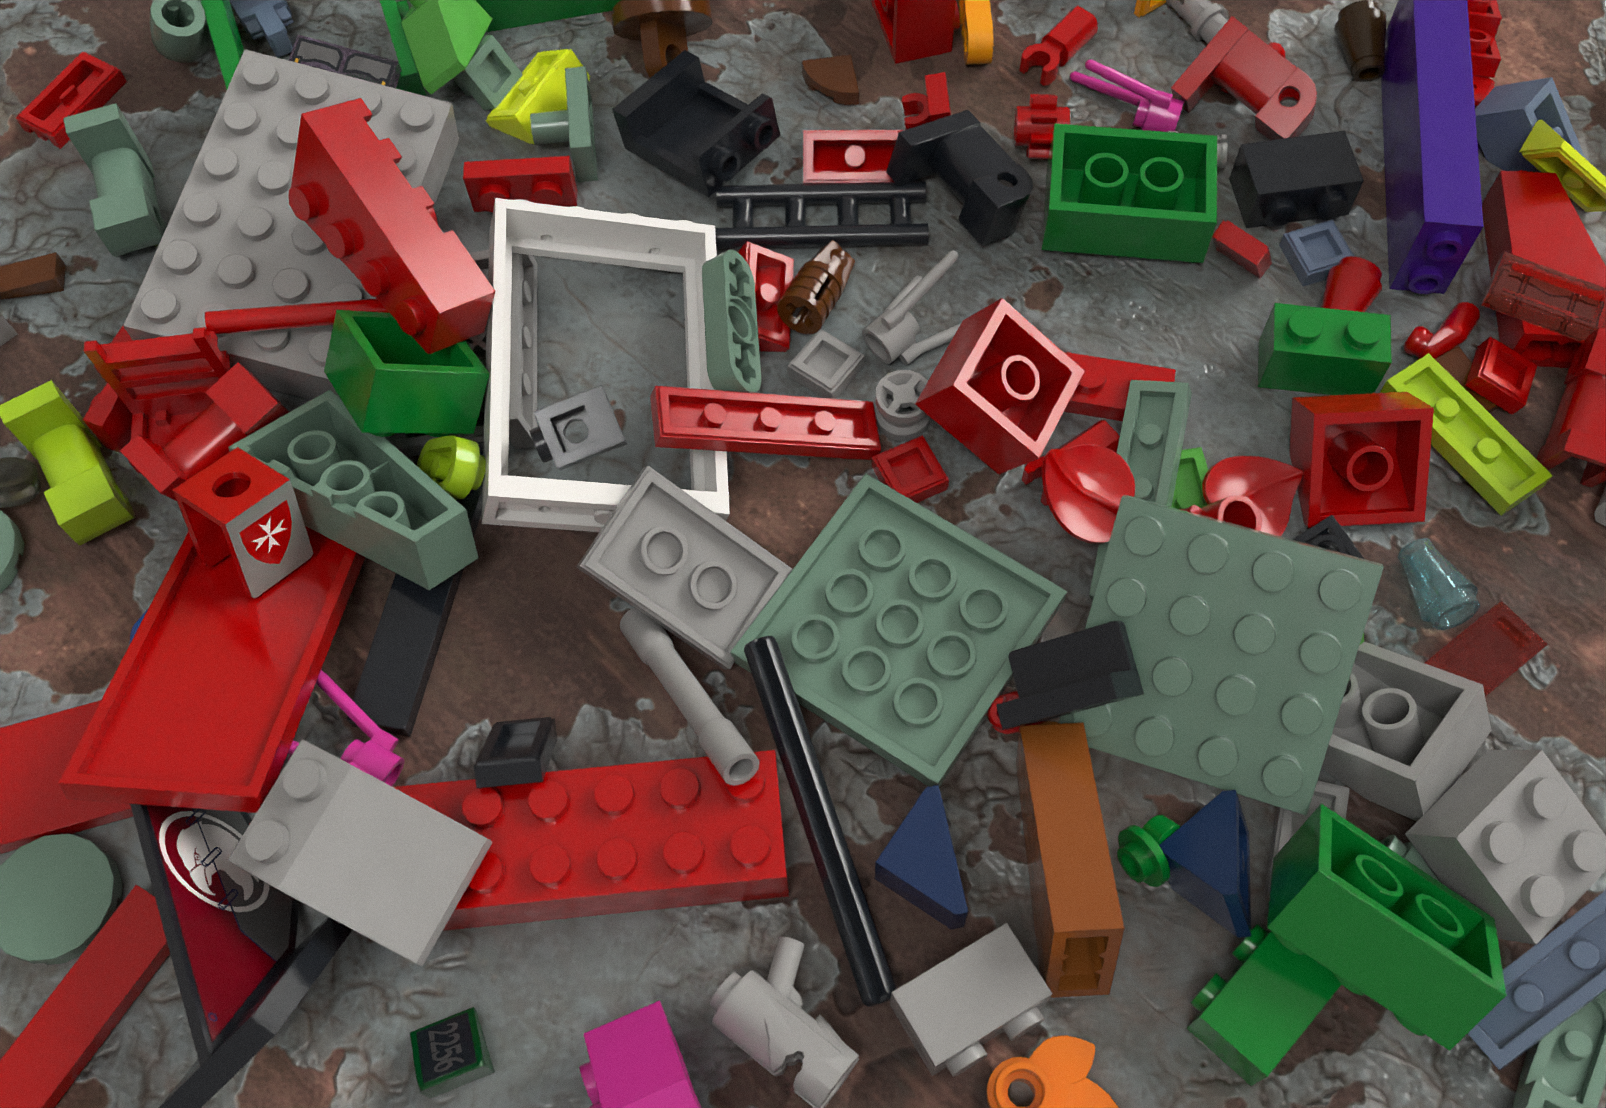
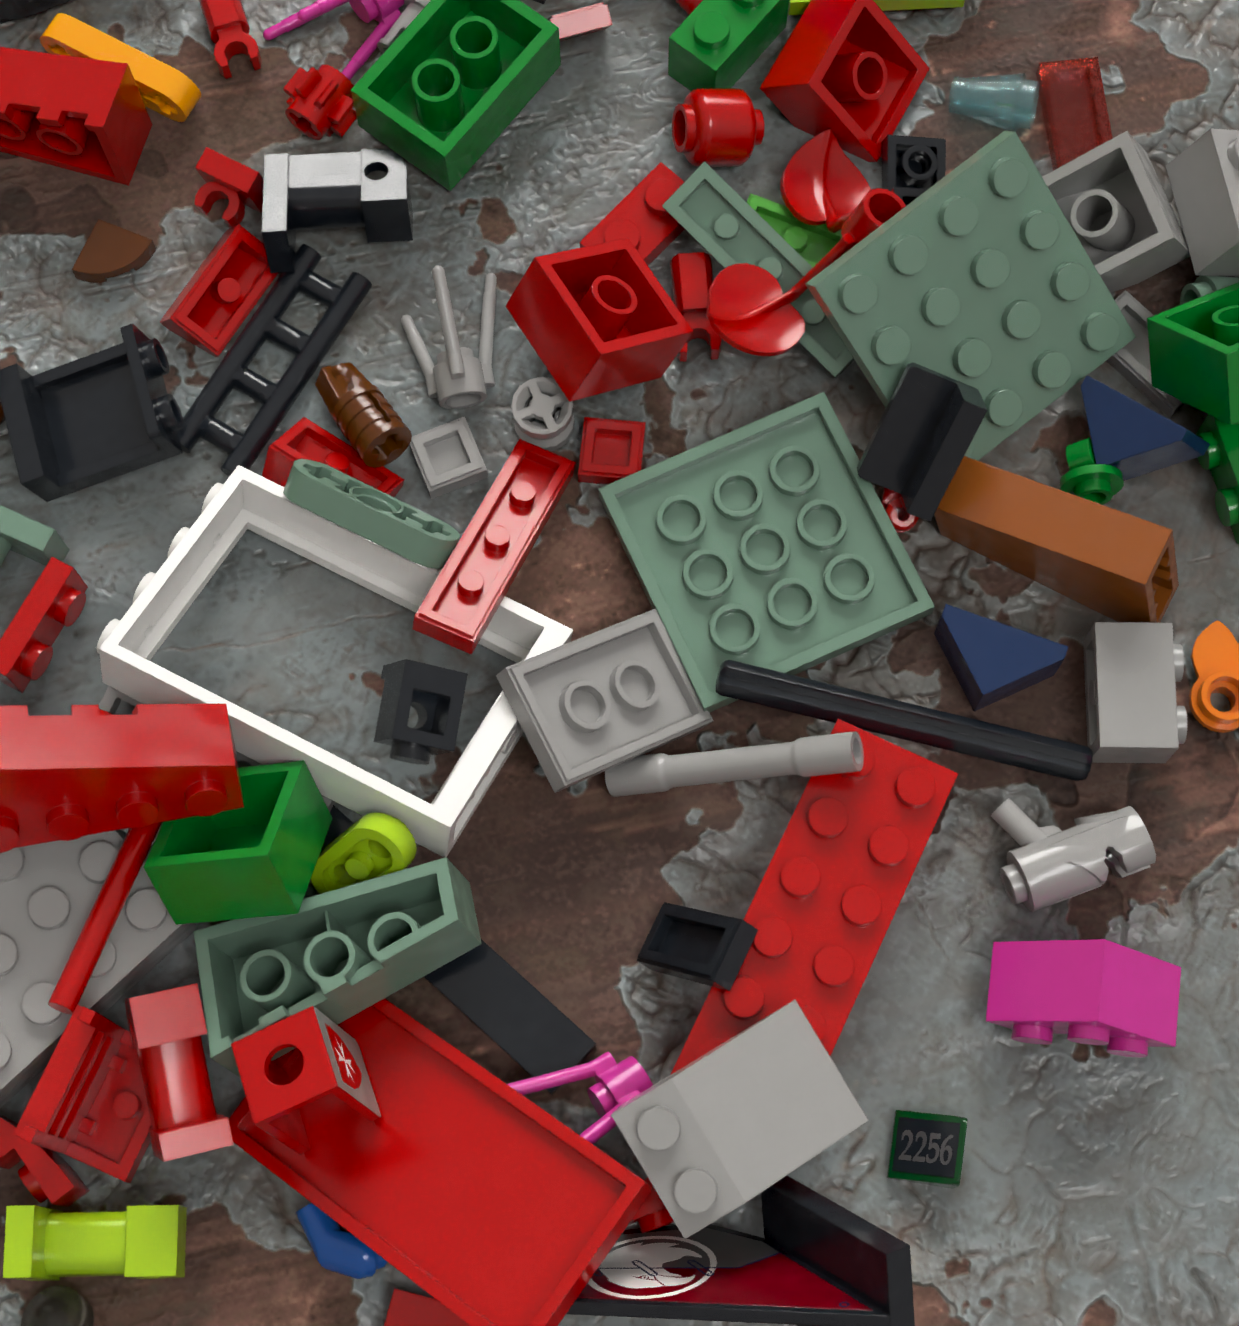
camera: 60 degrees left, 10 degrees up
none -> red head [672,88,765,167]

